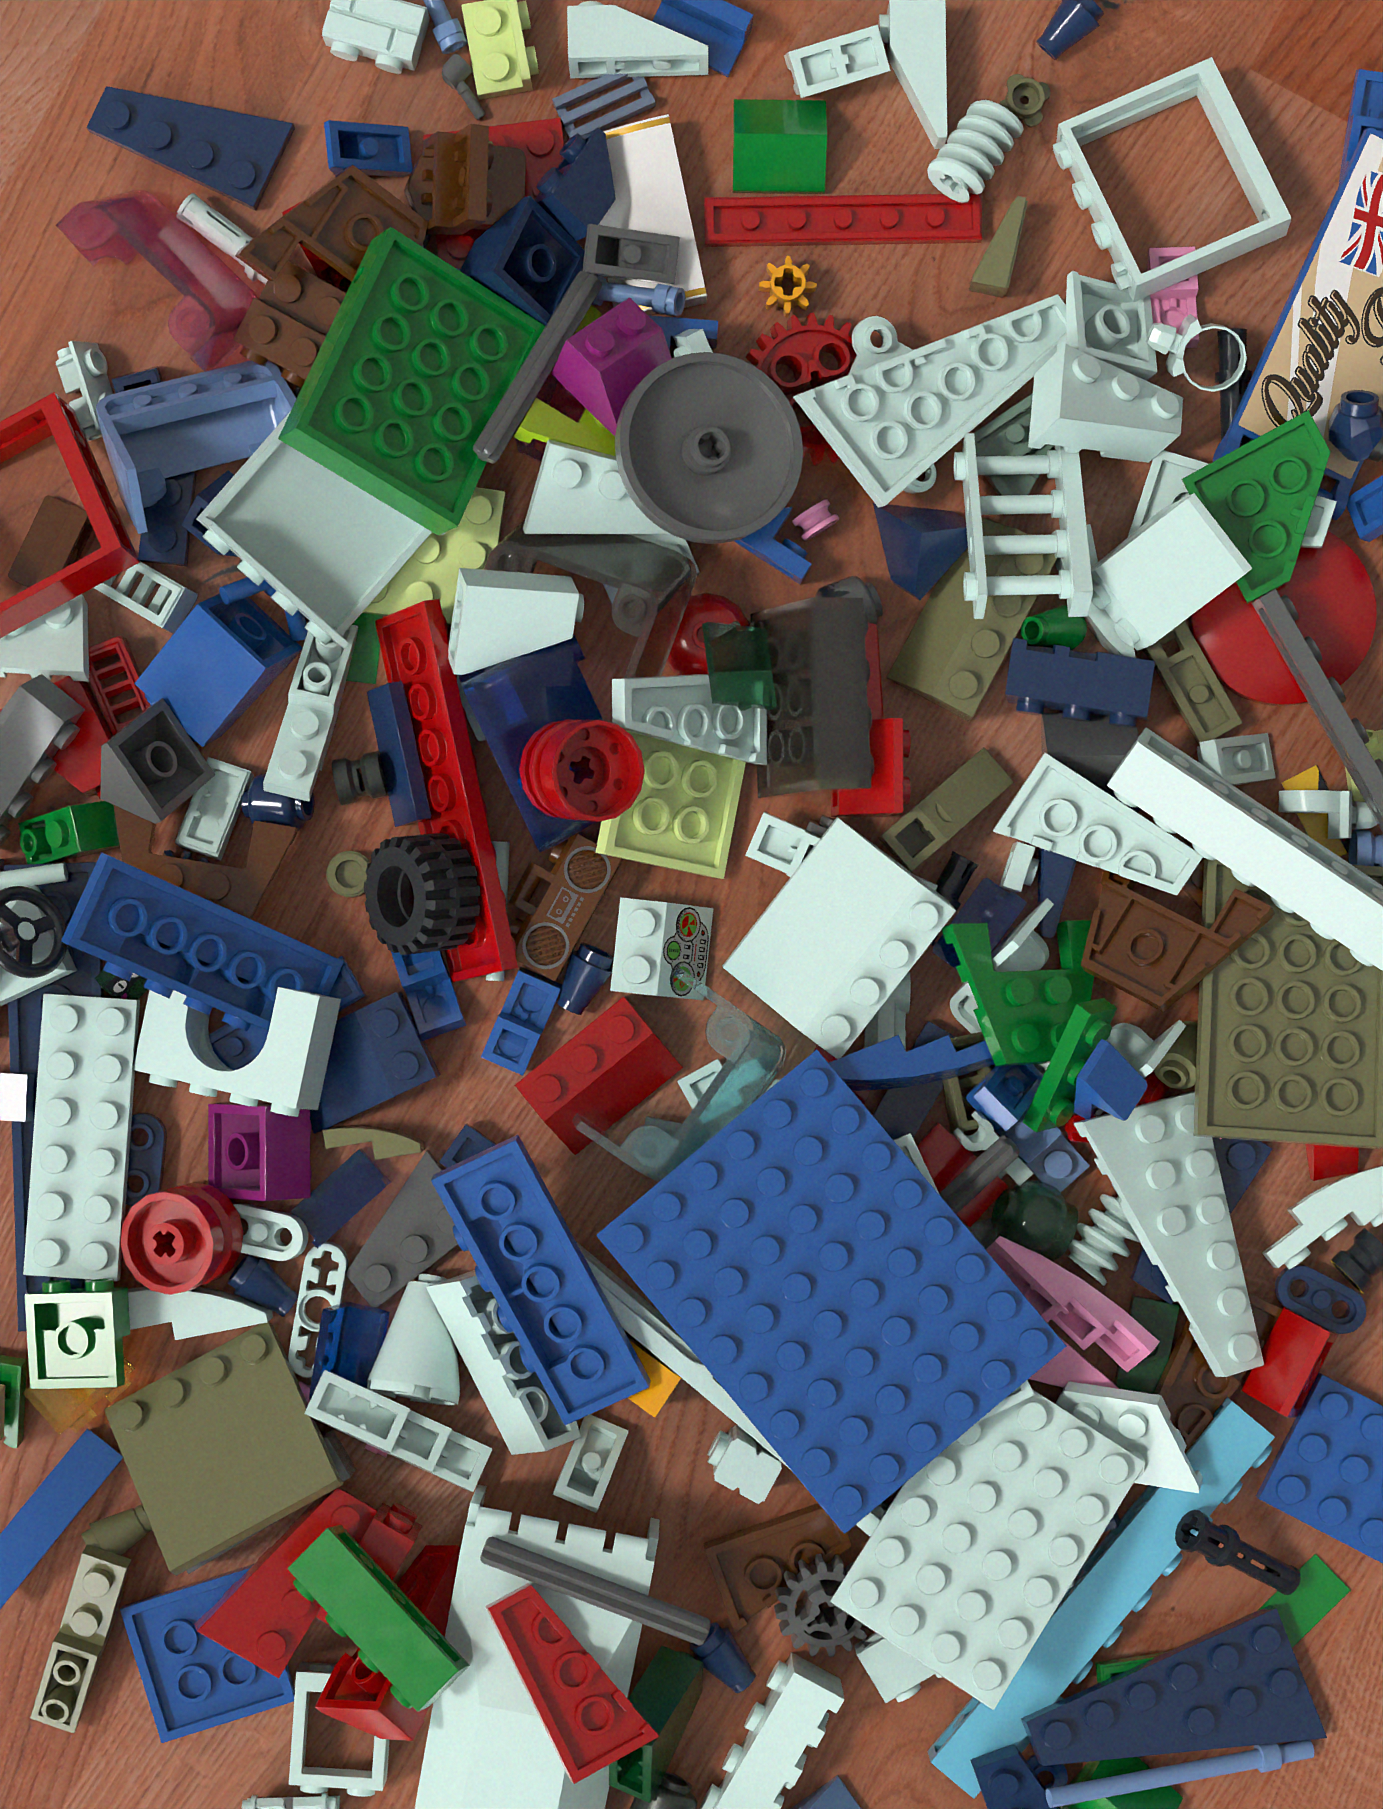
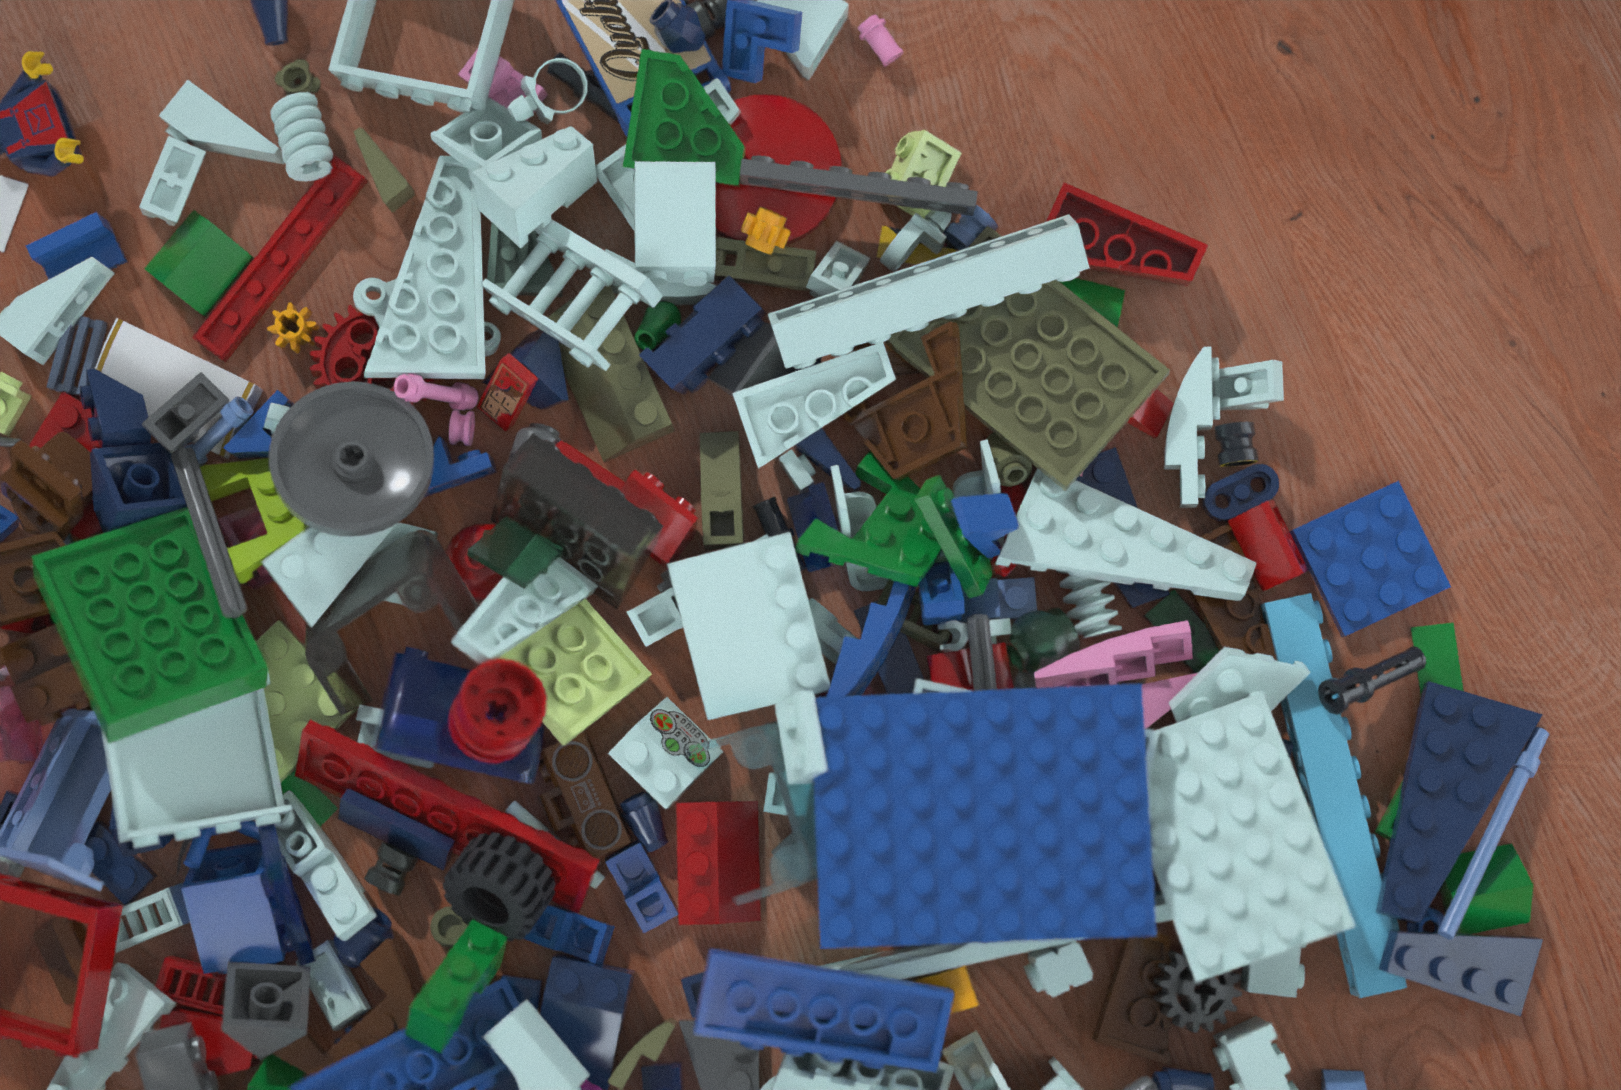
camera: 50 degrees left, 5 degrees down
light aqua slope [448,568,584,675] -> none
magenta slope [551,297,672,436] -> none
none -> clear blue wing [258,824,316,966]
none -> bright pink bar [394,374,478,411]
none -> green arch [405,919,508,1053]
none -> tile [477,353,538,432]
none -> light orange gear [741,207,791,255]
none -> light aqua bracket [775,691,827,784]

